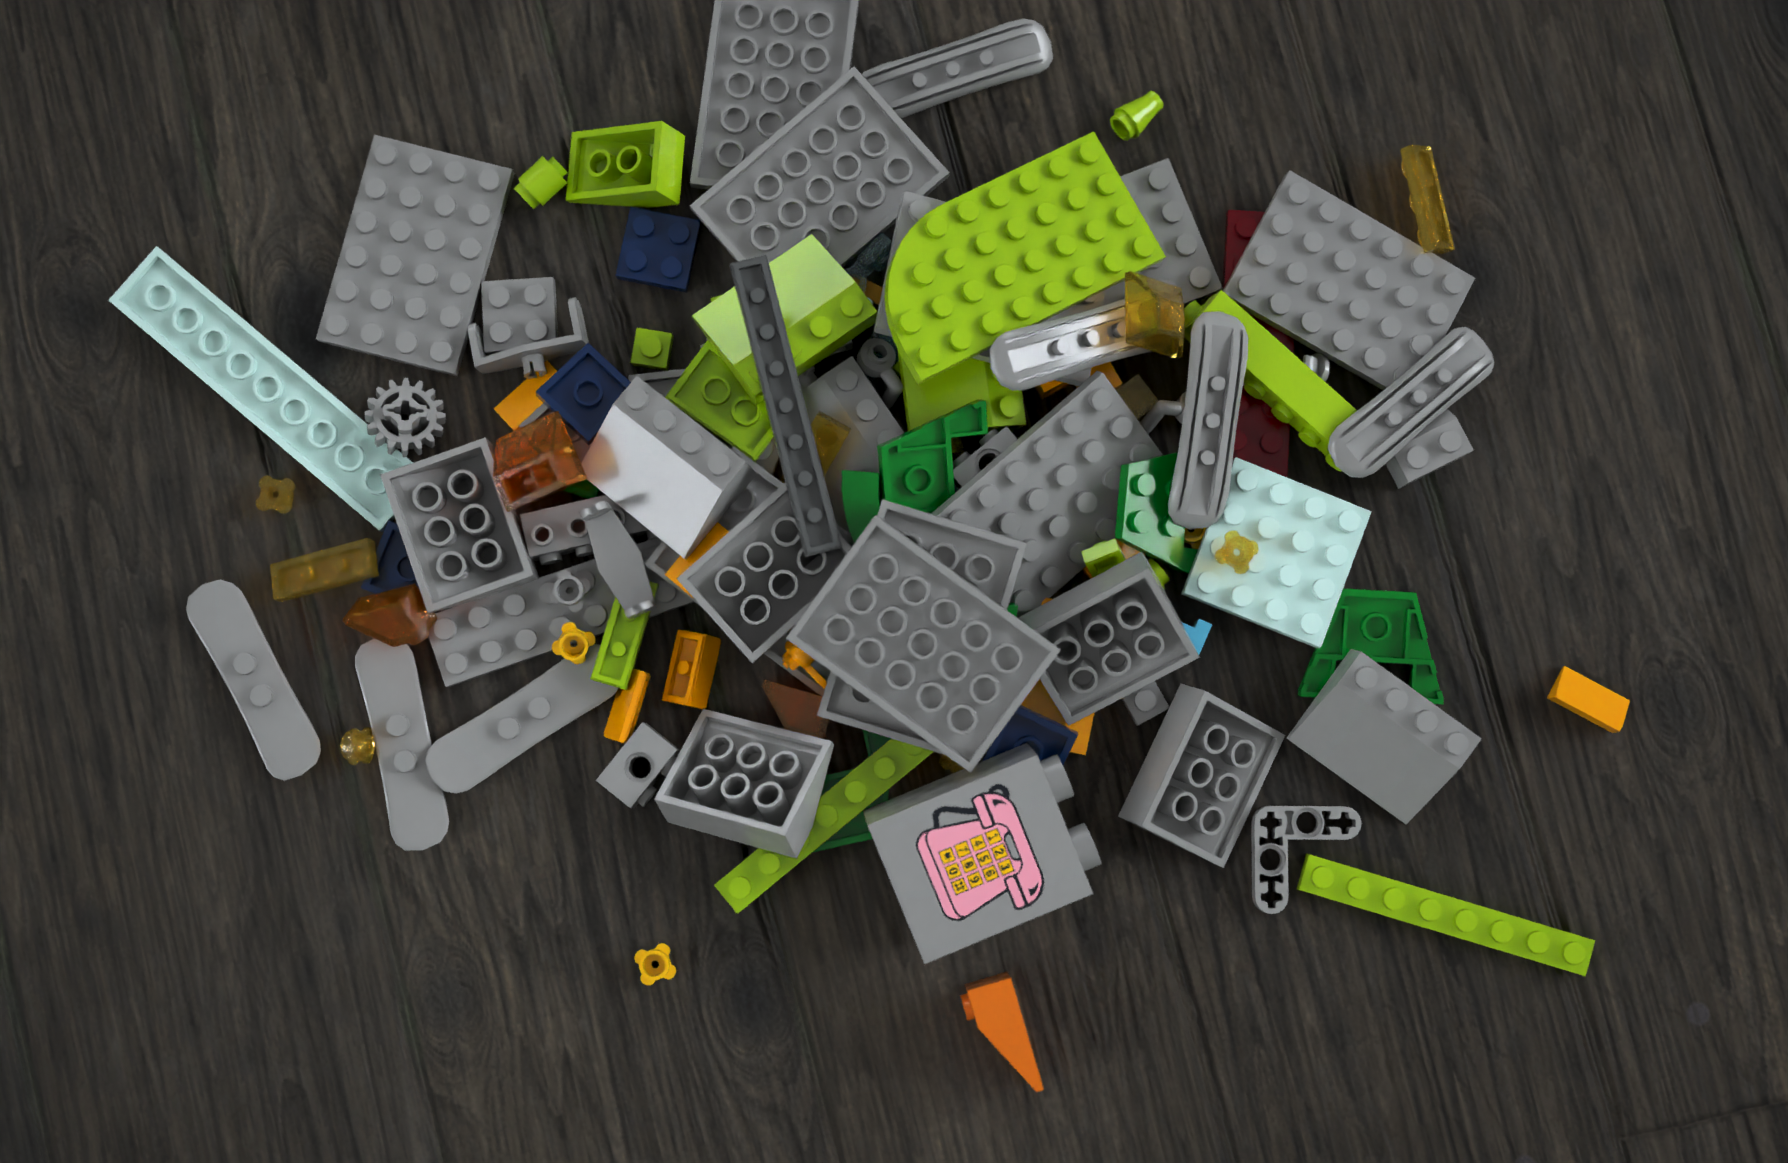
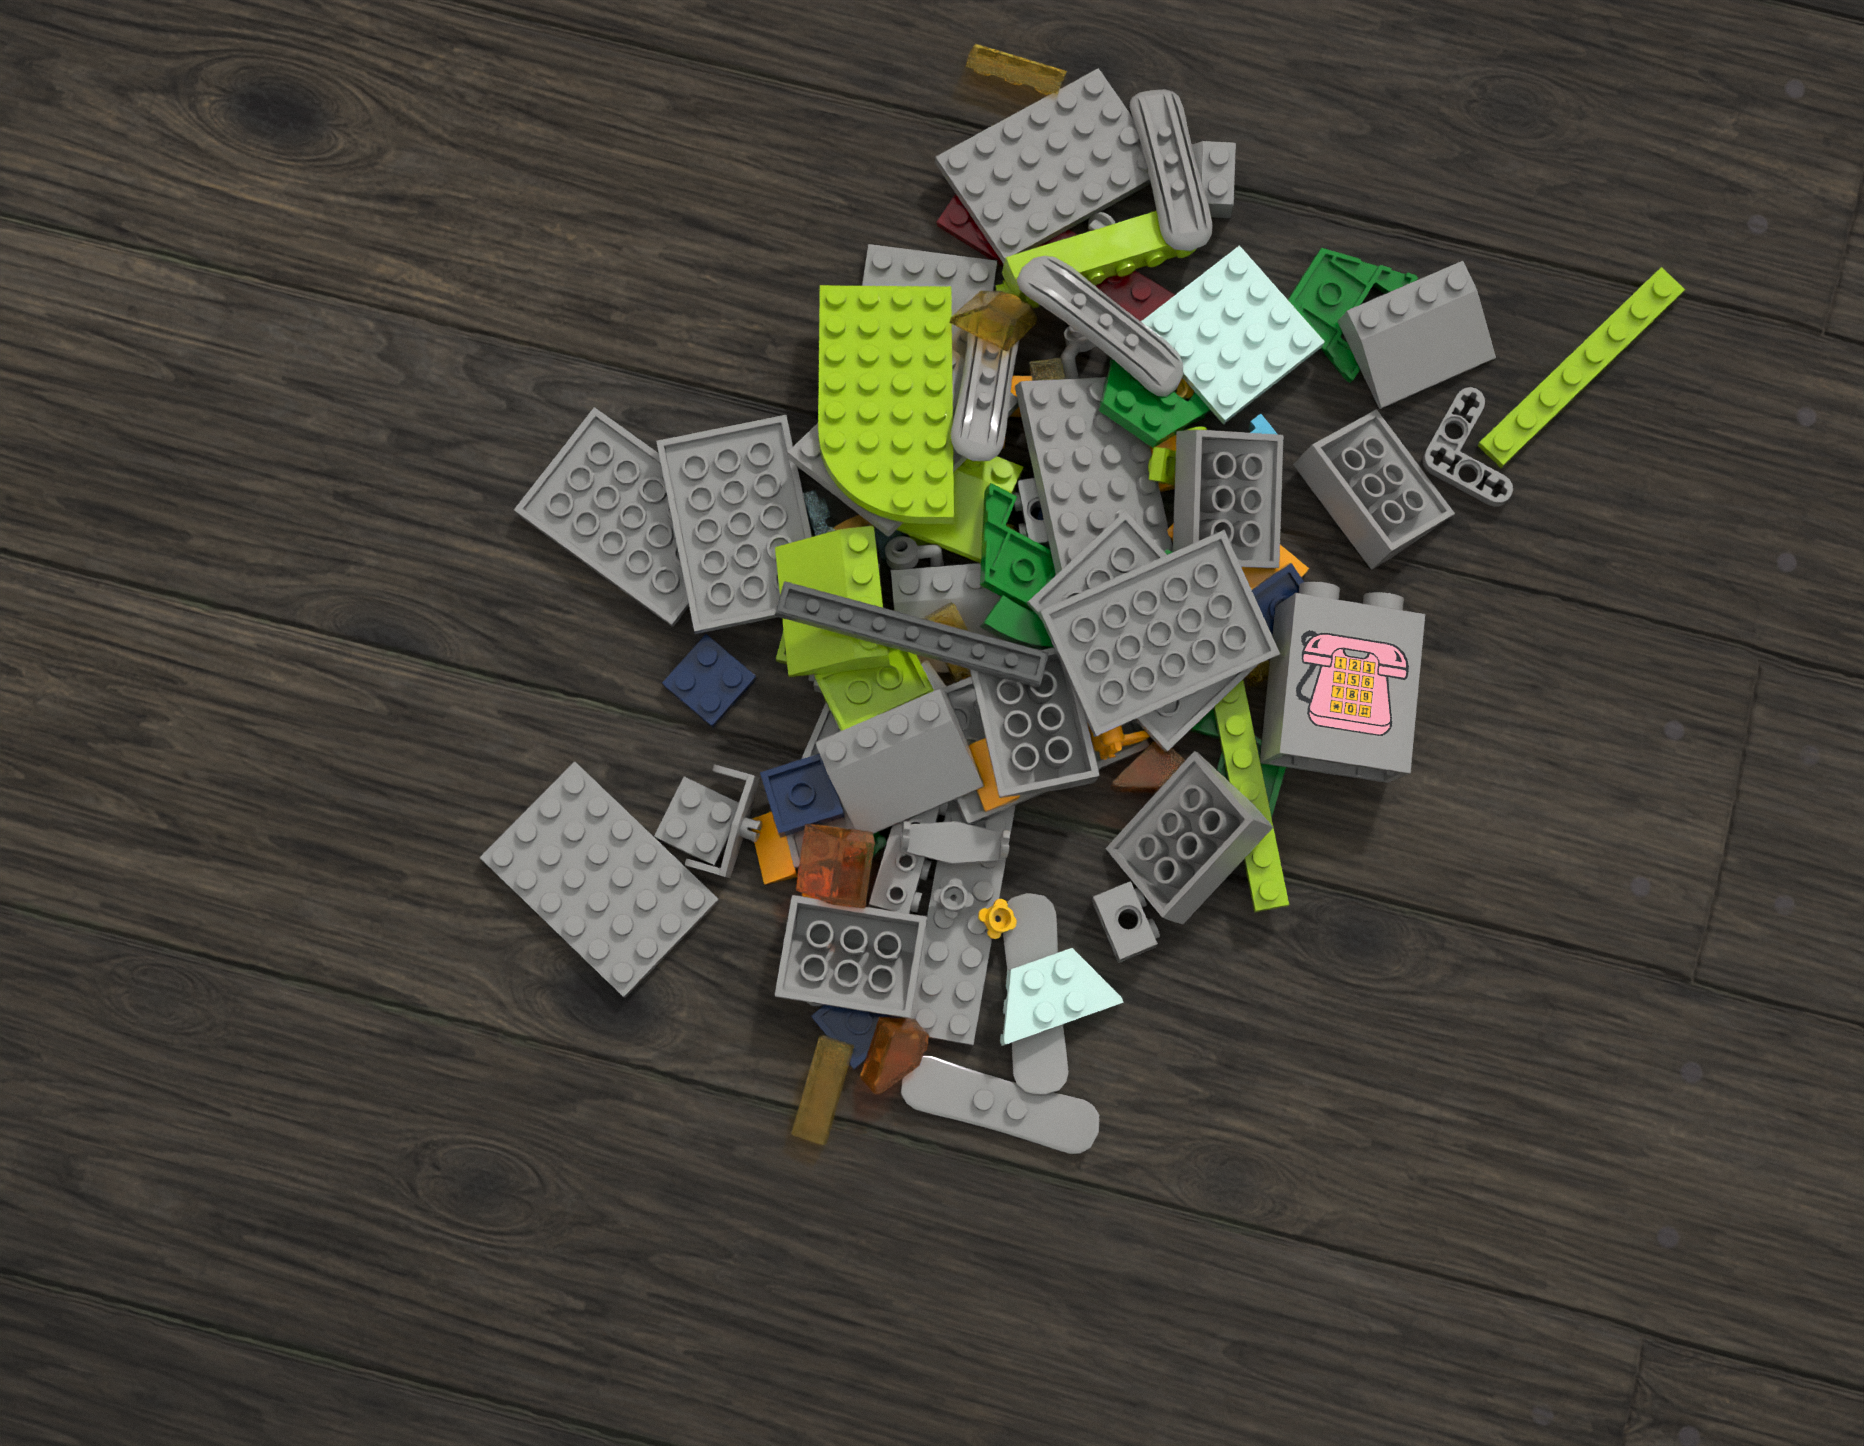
camera: 60 degrees left, 5 degrees down
light aqua plate [109,246,413,532] -> none
light grey piece [186,579,321,781] -> none
clear yellow plate [256,475,295,514] -> none
clear yellow plate [341,727,375,765] -> none
light grey gear [365,378,446,457] -> none
lime brick [514,156,568,209] -> none
lime slope [566,121,685,208] -> none
lime tile [590,581,659,690] -> none
light orange slope [604,669,651,743] -> none
lime plate [631,328,674,371] -> none
yellow plate [634,943,676,986] -> none
light orange slope [662,629,721,709] -> none
light grey piece [862,19,1053,119] -> none
orange slope [960,972,1044,1092] -> none
lime cone [1110,91,1163,141] -> none
light grey plate [1121,681,1169,726] -> none
clear yellow plate [1215,530,1259,574] -> none
light orange slope [1547,666,1630,733] -> none
none -> light aqua wing [1000,948,1123,1046]

